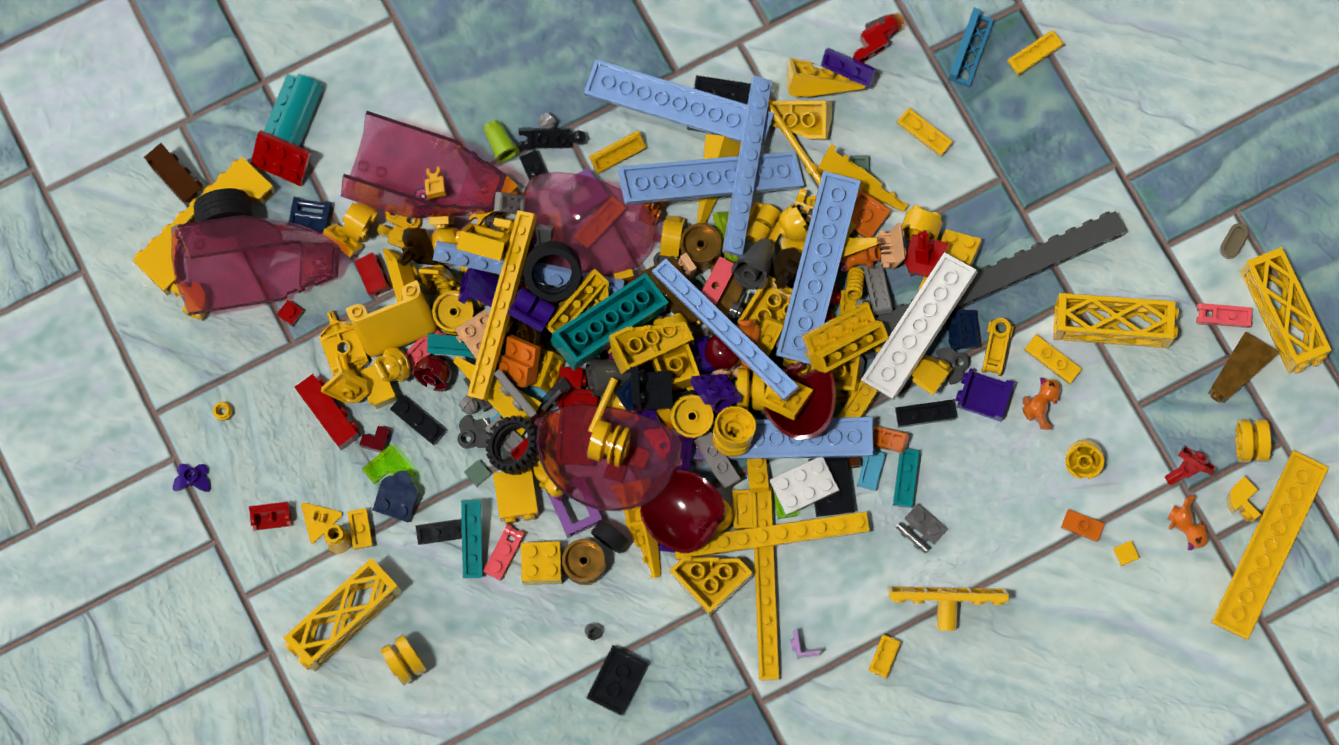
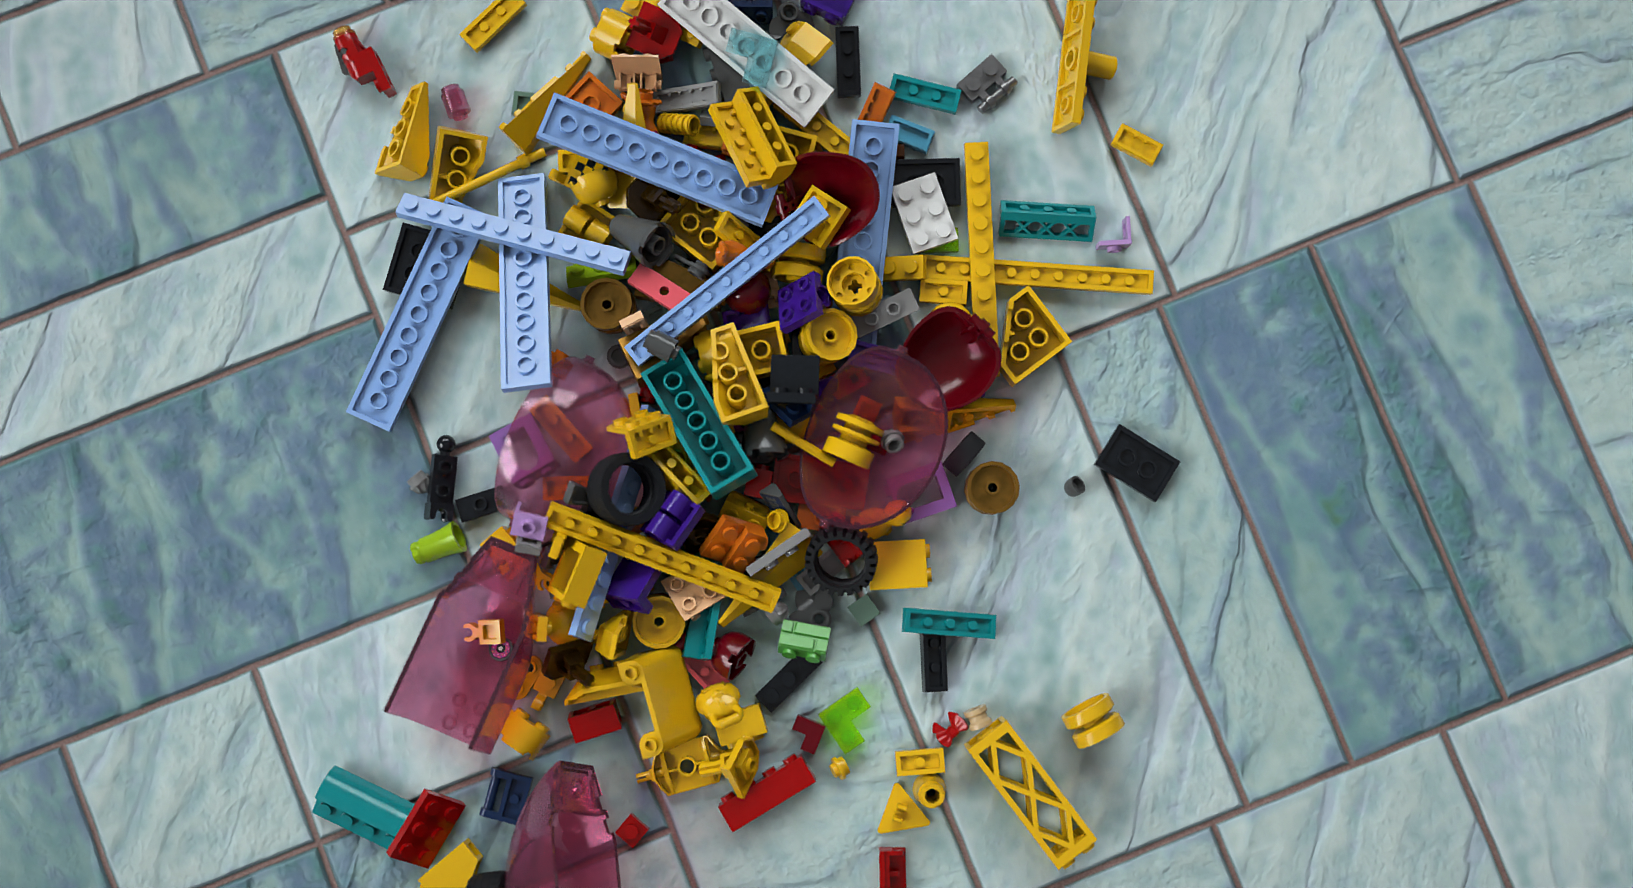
camera: 85 degrees left, 10 degrees up
yellow plate [322,223,364,257] -> none
dark blue plate [372,470,419,523] -> none
coral plate [483,524,525,581] -> none
yellow brick [521,541,562,585] -> none
yellow plate [588,130,646,174] -> none
yellow brick [660,216,685,258] -> none
dark purple plate [821,48,877,88] -> none
none -> clear pink brick [441,84,471,121]
none -> lavender bracket [510,501,548,541]
none -> yellow bracket [606,409,677,459]
none -> dark grey brick [643,330,681,362]
none -> clear light blue plate [726,28,779,88]
none -> yellow plate [767,509,789,533]
none -> bright green brick [778,619,831,663]
none -> yellow plate [829,756,850,780]
none -> light grey plate [881,428,905,453]
none -> red piece [932,712,969,747]
none -> tan wheel [963,704,993,731]
none -> teal fence [998,200,1097,242]

